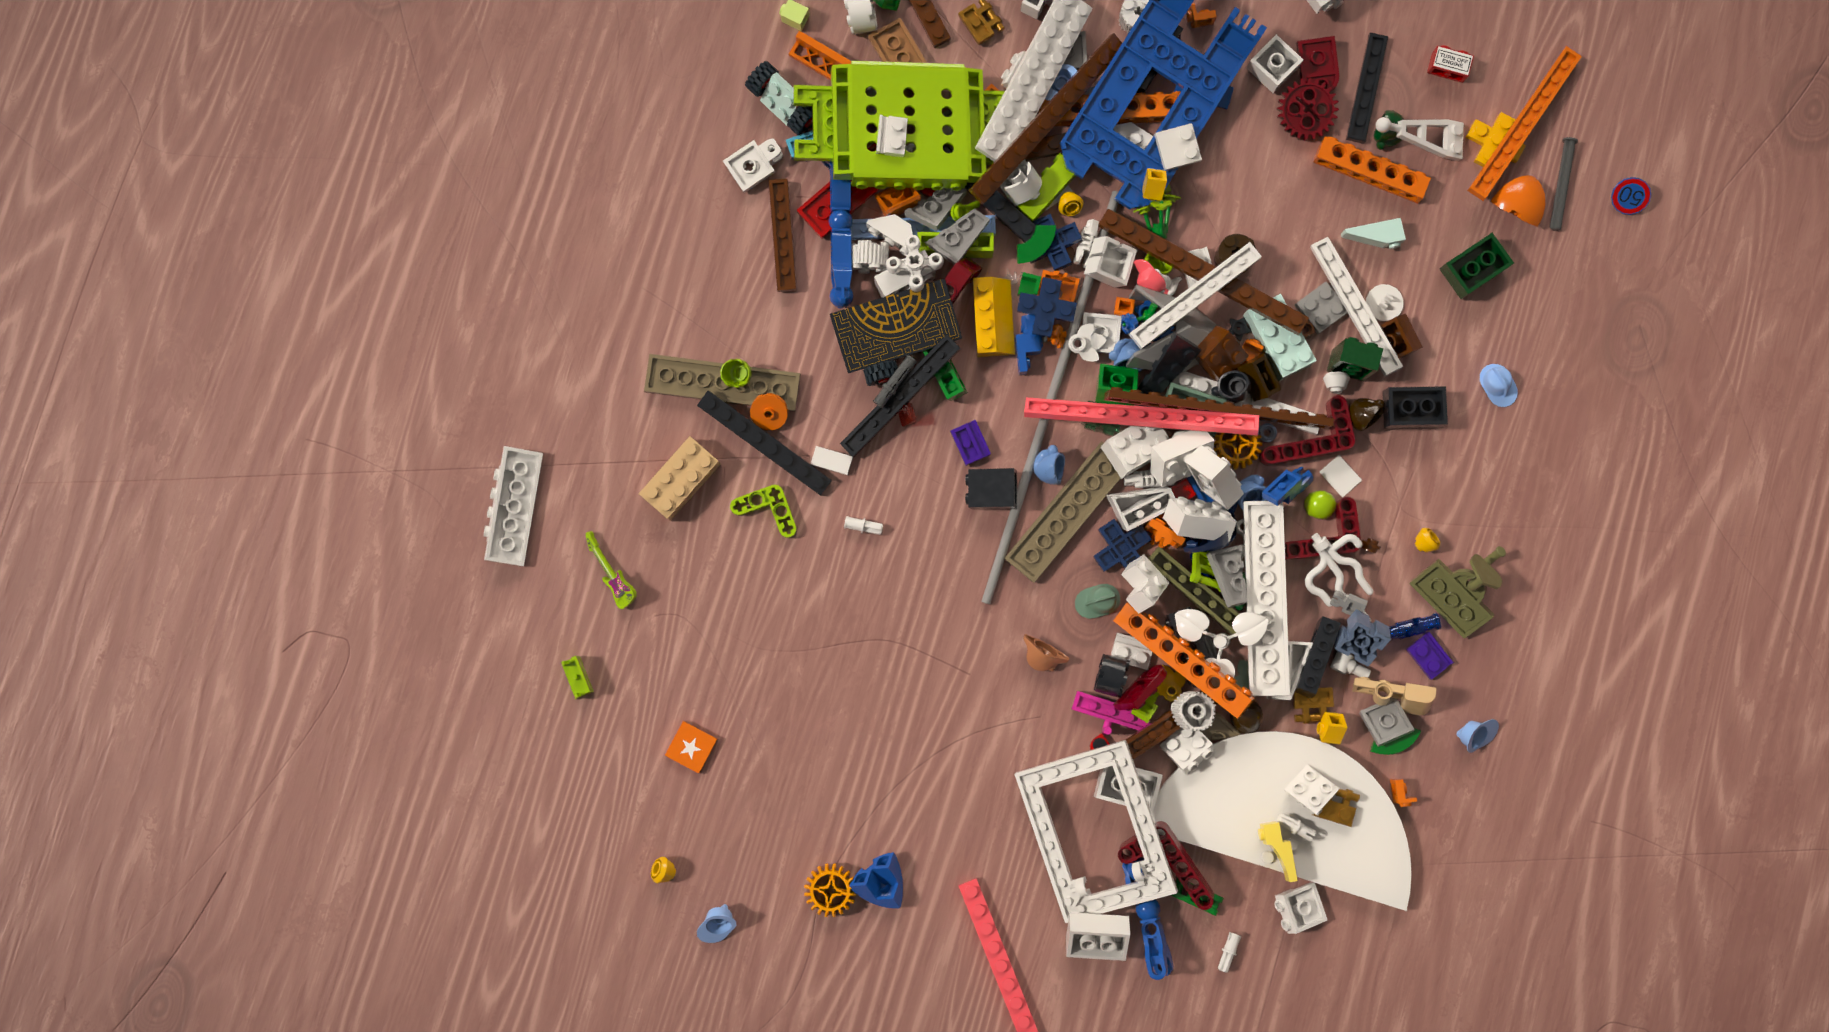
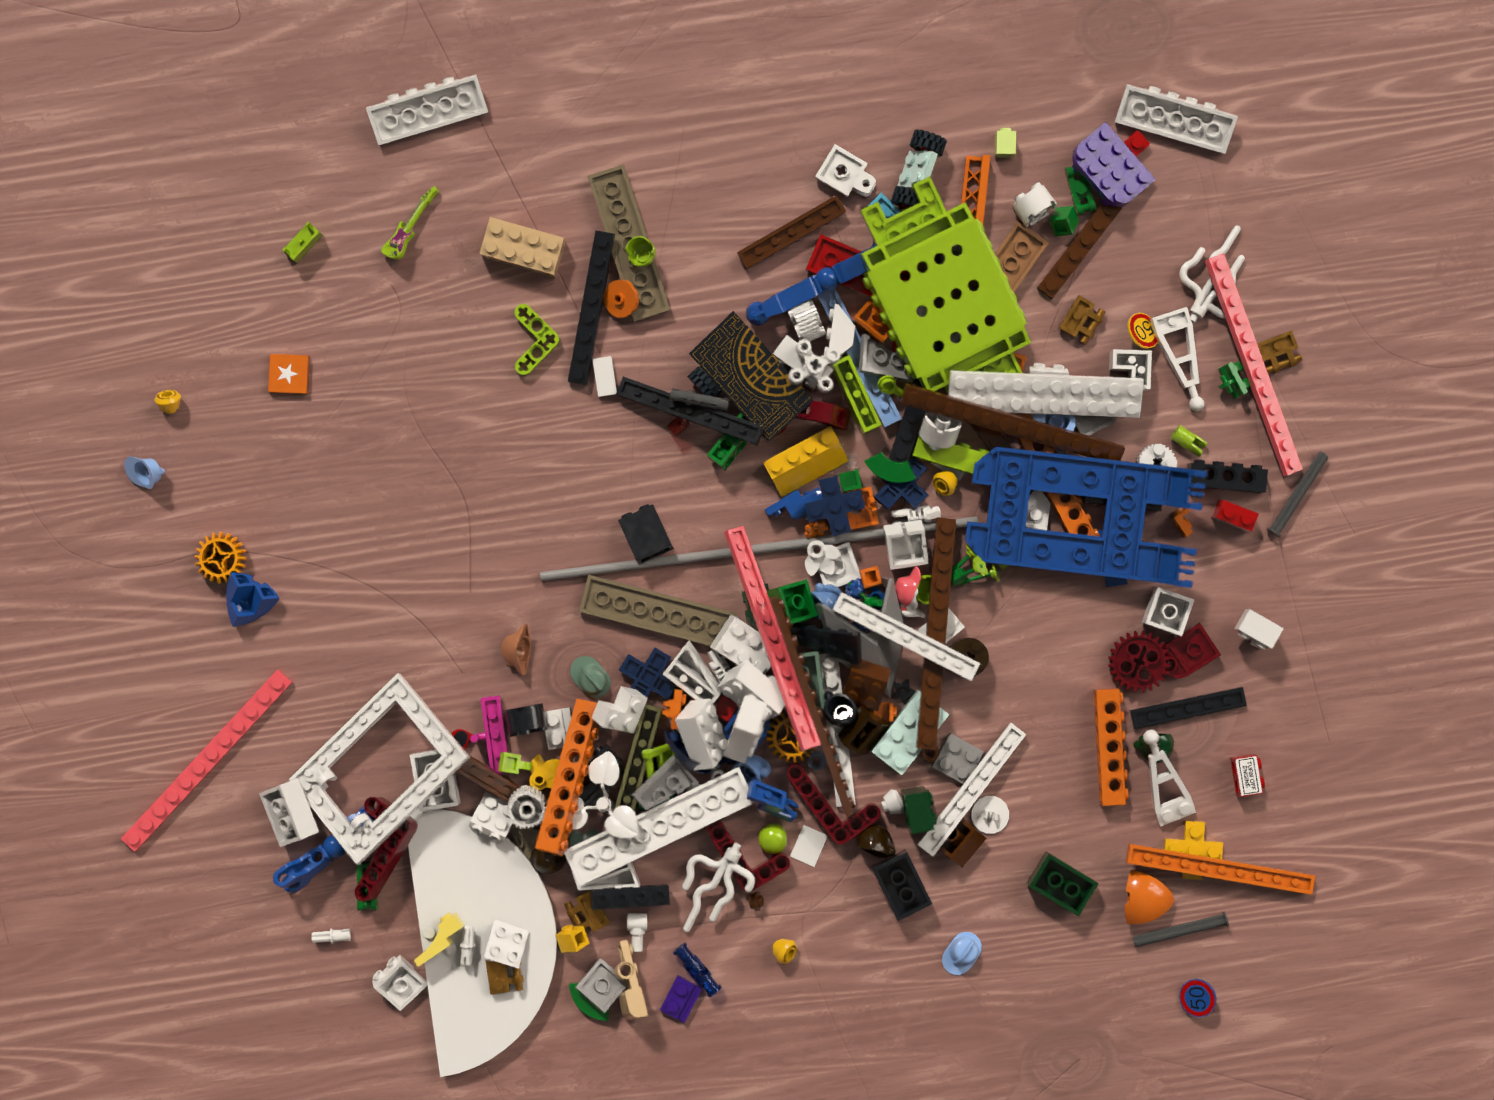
camera: 65 degrees right, 5 degrees up
white axle [844,516,883,535] -> none
white plate [876,115,908,157] -> none
light grey wing [925,209,990,265] -> none
dark purple plate [950,420,991,466] -> none
medium blue piece [1033,445,1065,485] -> none
dark red plate [1113,665,1167,710] -> none
yellow brick [1142,168,1167,201] -> none
white plate [1154,123,1202,171] -> none
light grey plate [1330,590,1368,615] -> none
sand blue brick [1334,609,1391,667] -> none
light aqua slope [1341,218,1406,249] -> none
orange bracket [1390,779,1417,807] -> none
olive plate [1409,546,1506,639] -> none
light blue piece [1456,719,1499,753] -> none

